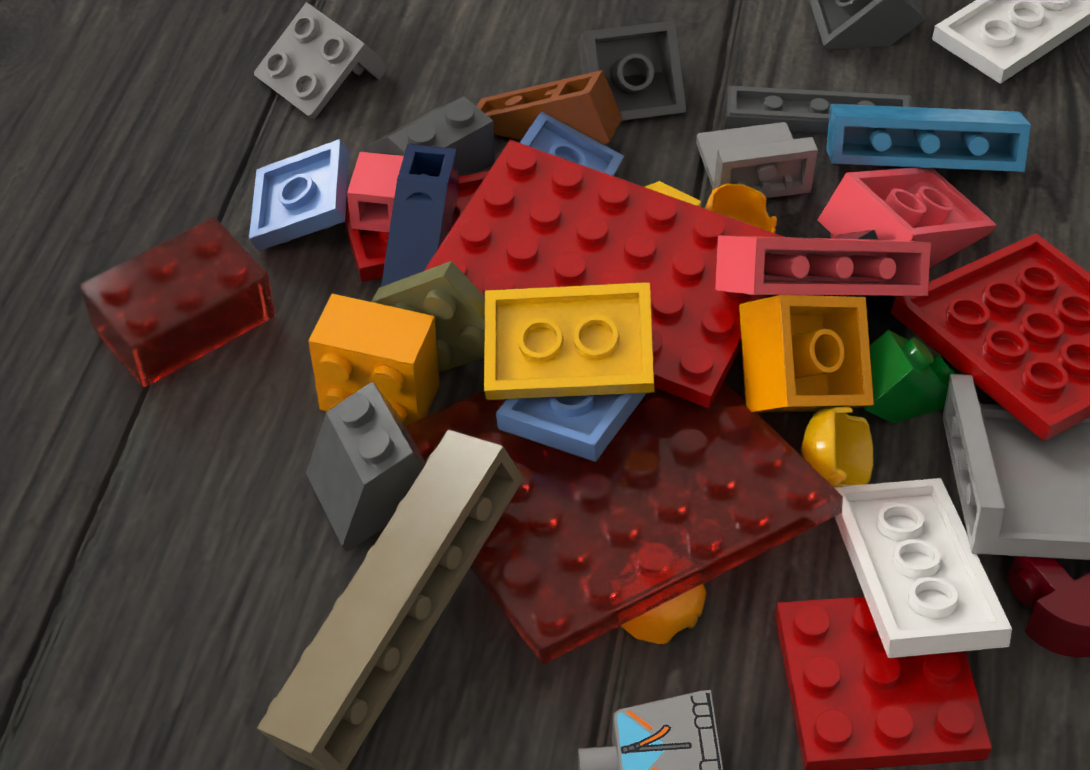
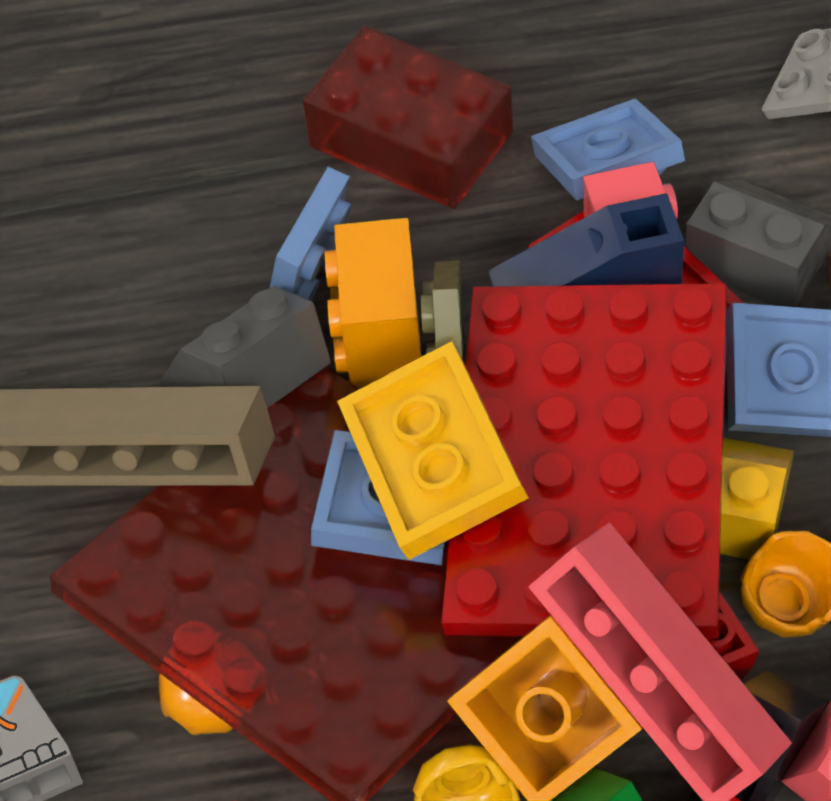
camera: 75 degrees right, 5 degrees up
none -> medium blue plate [270,167,352,301]

